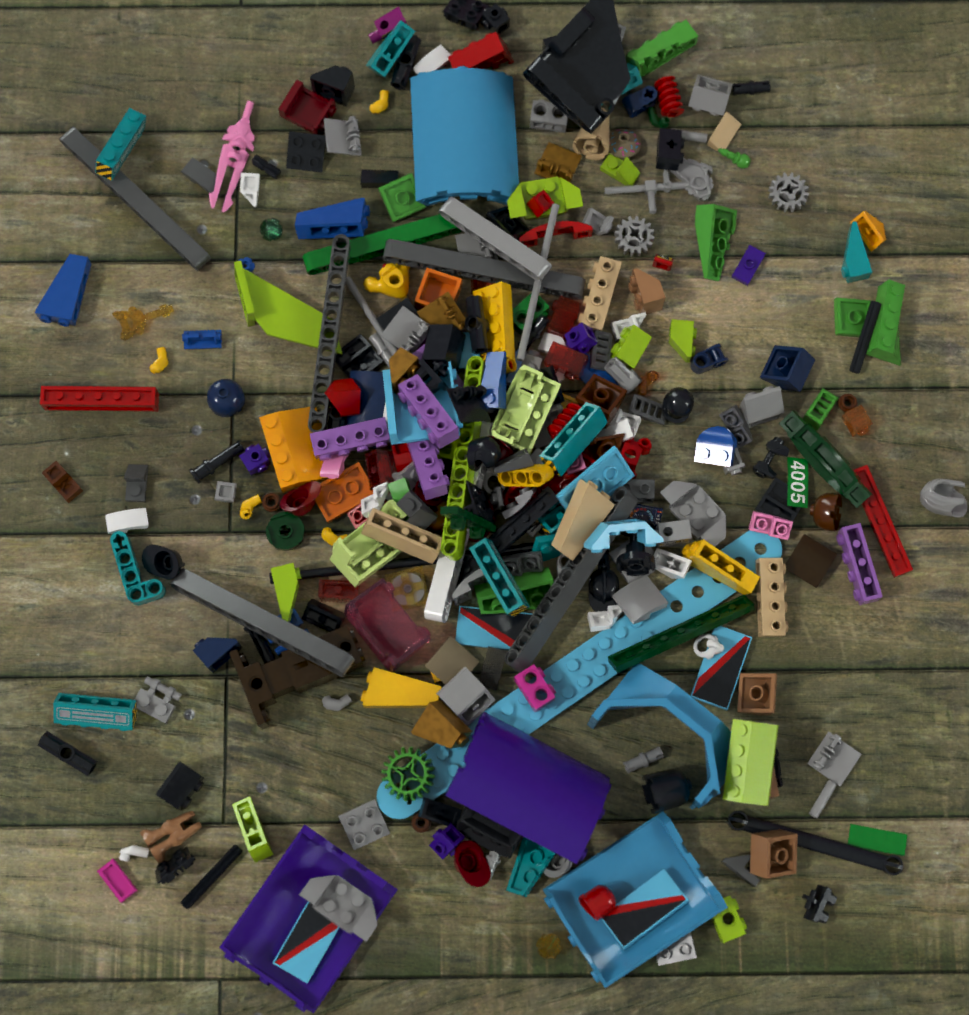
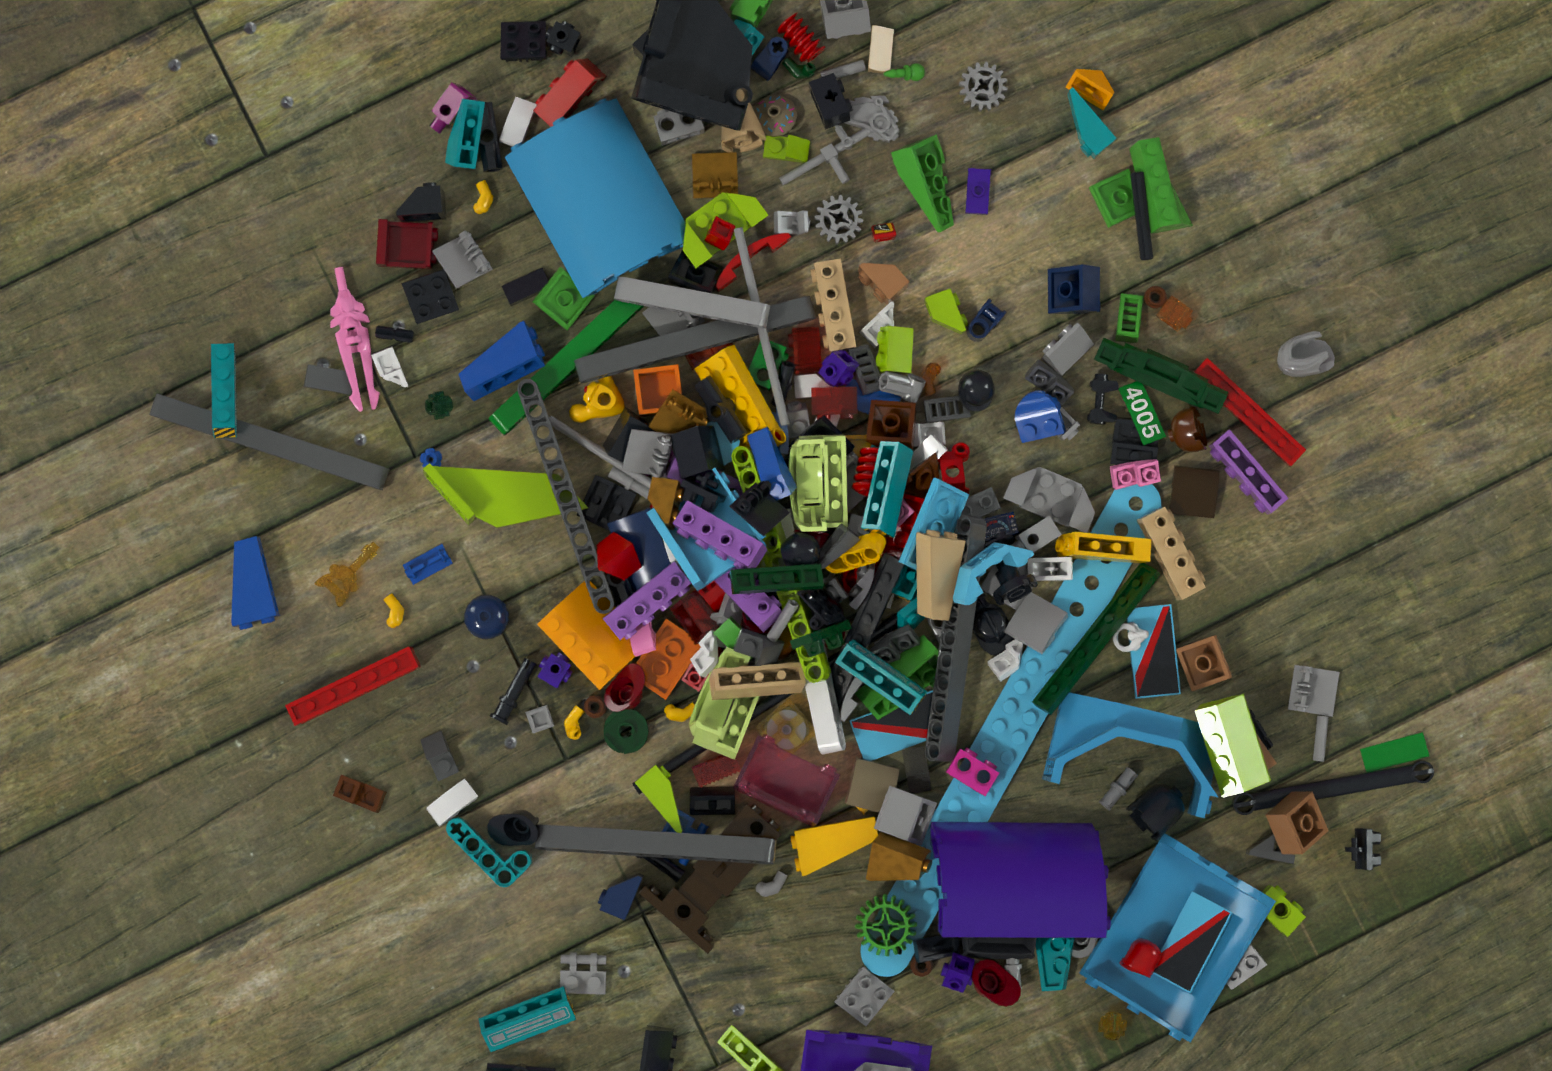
camera: 30 degrees left, 10 degrees up
none -> dark green hinge [729,564,824,594]
none -> light grey piece [767,599,799,642]

